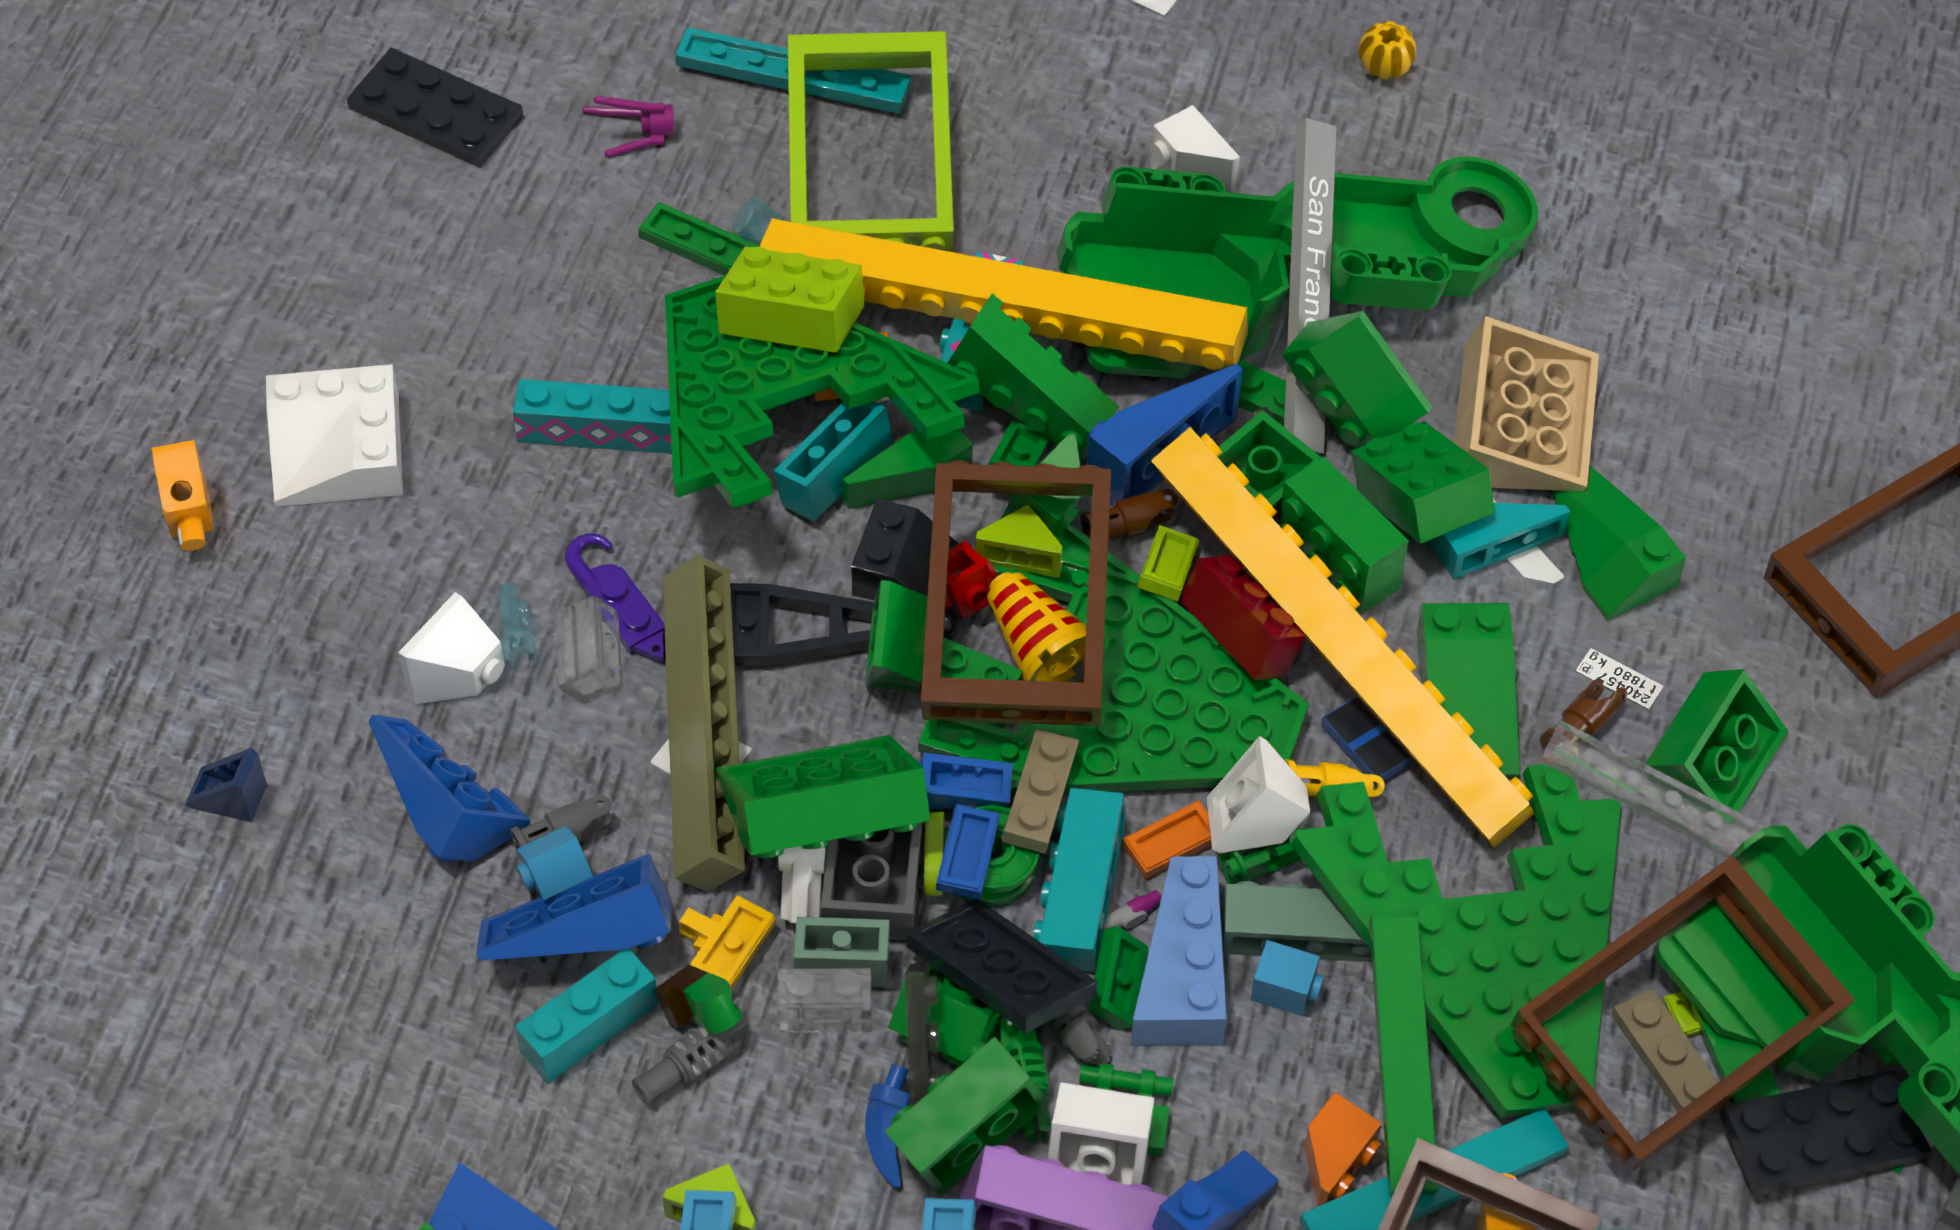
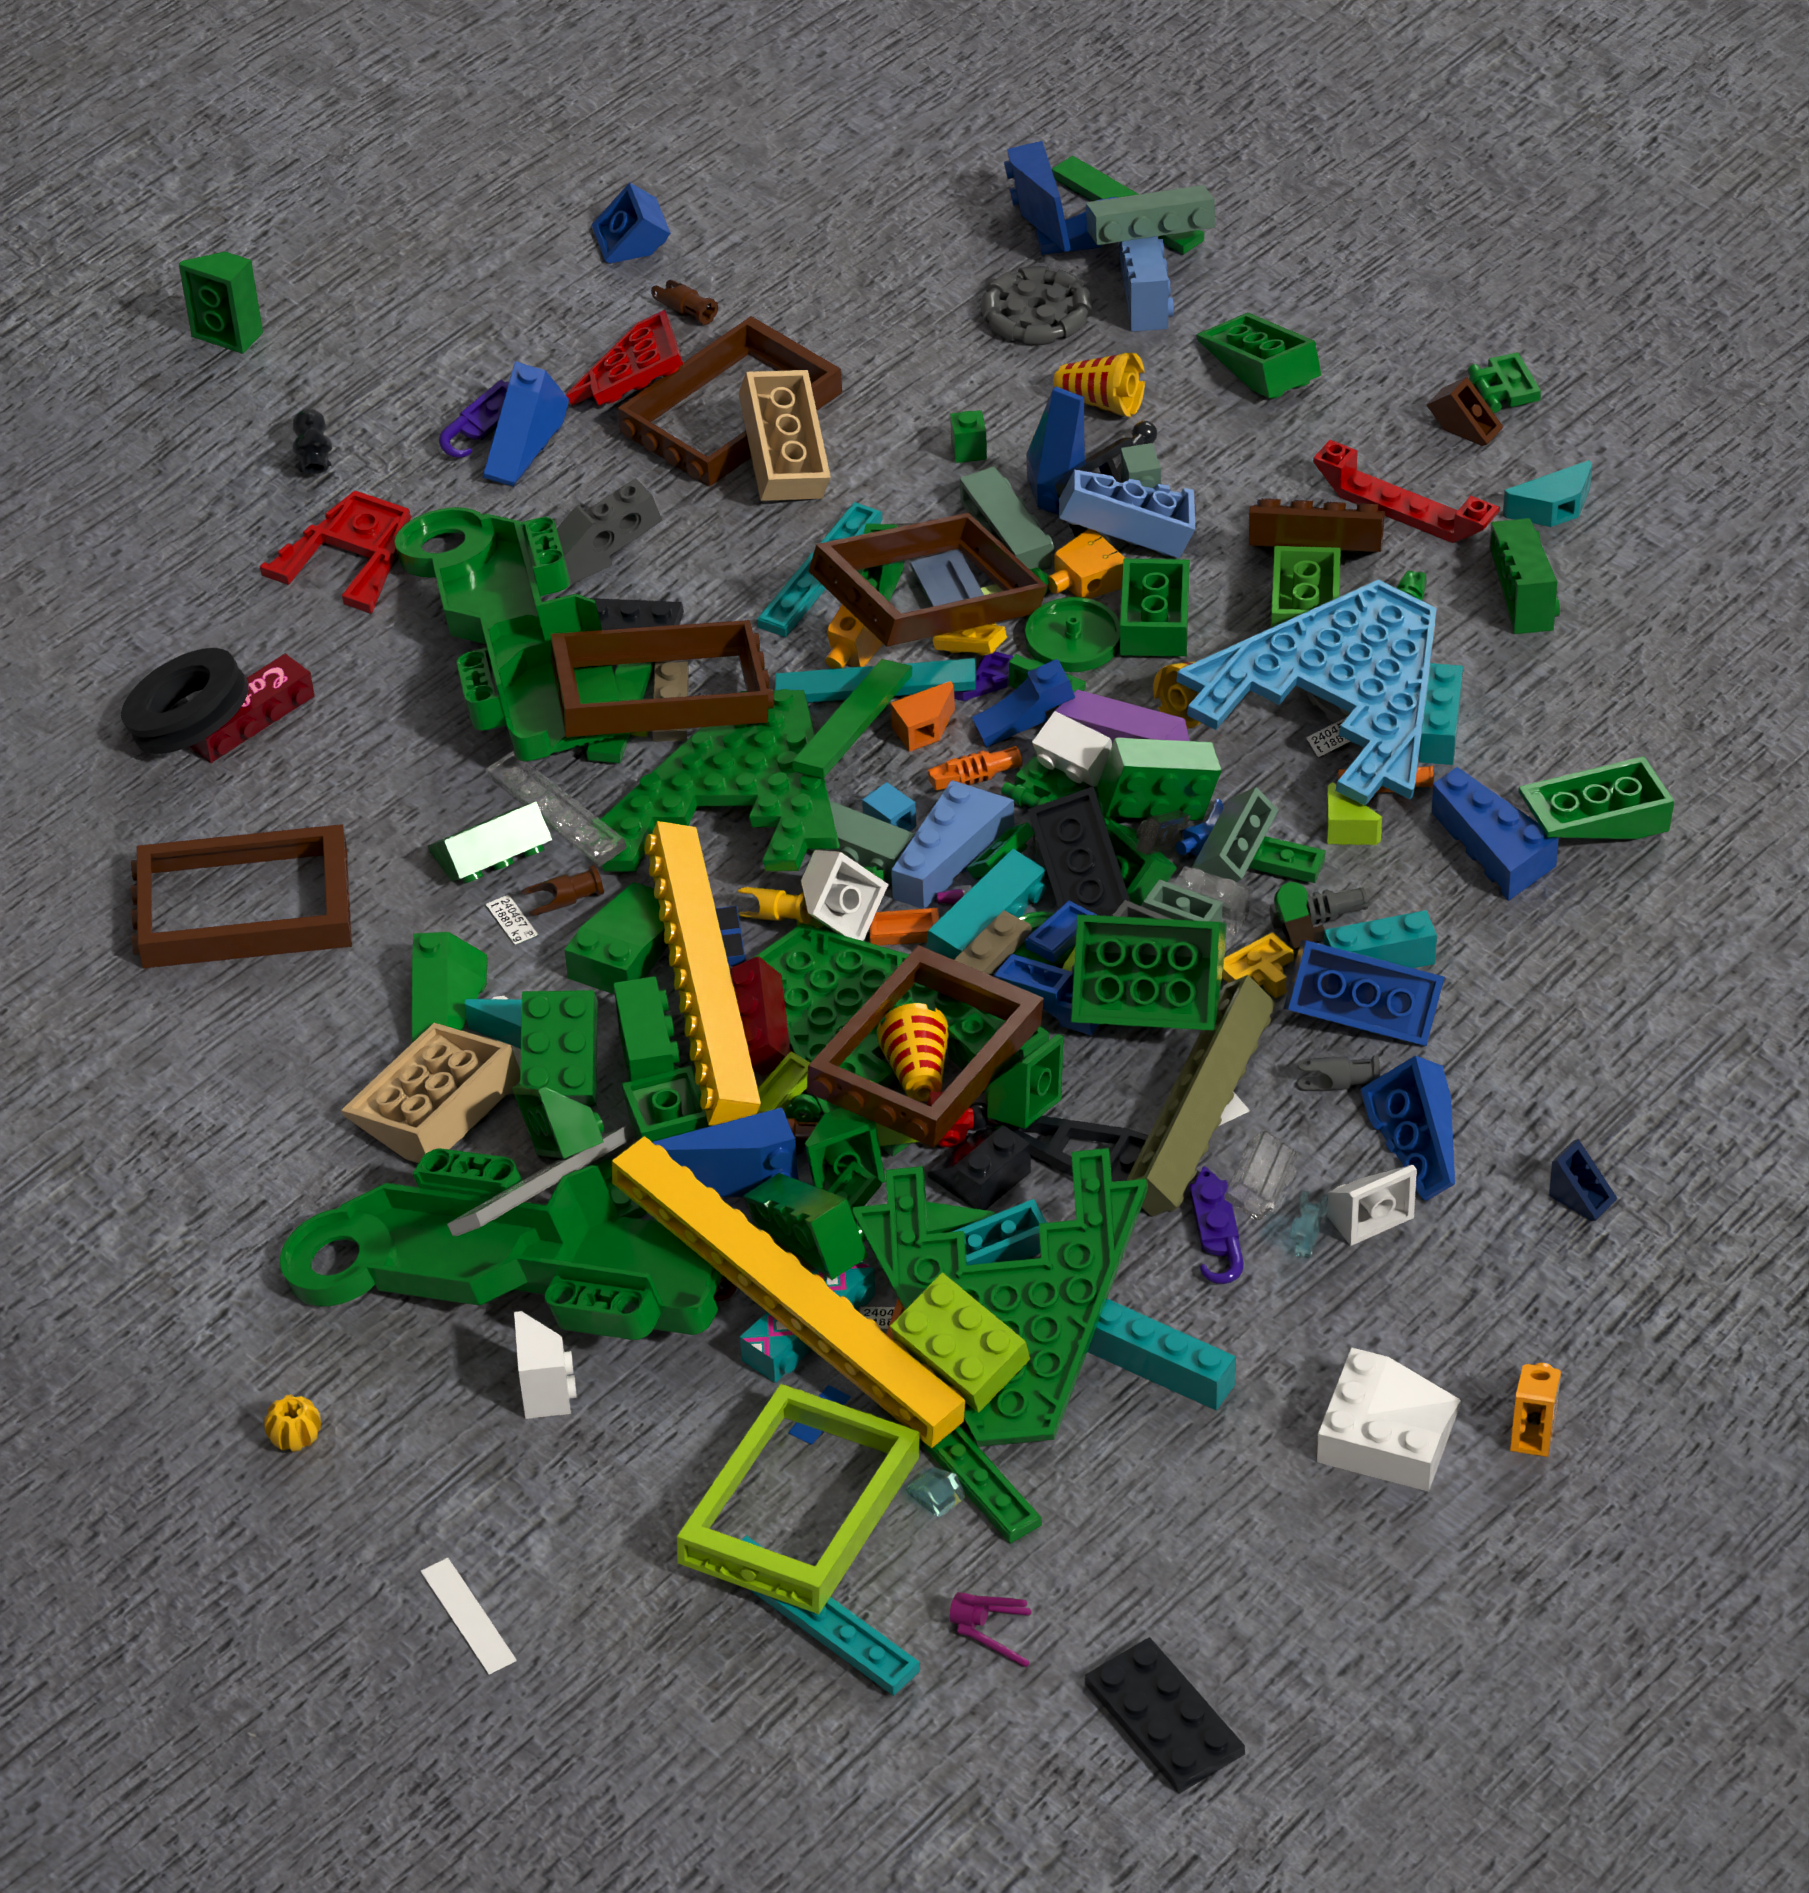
camera: 150 degrees left, 10 degrees down
dark azure brick [516,825,593,900] -> none
none -> green plate [785,1094,821,1122]
none -> orange hinge [928,746,1022,790]
none -> sand green brick [1191,787,1278,892]
none -> green plate [1248,836,1326,883]

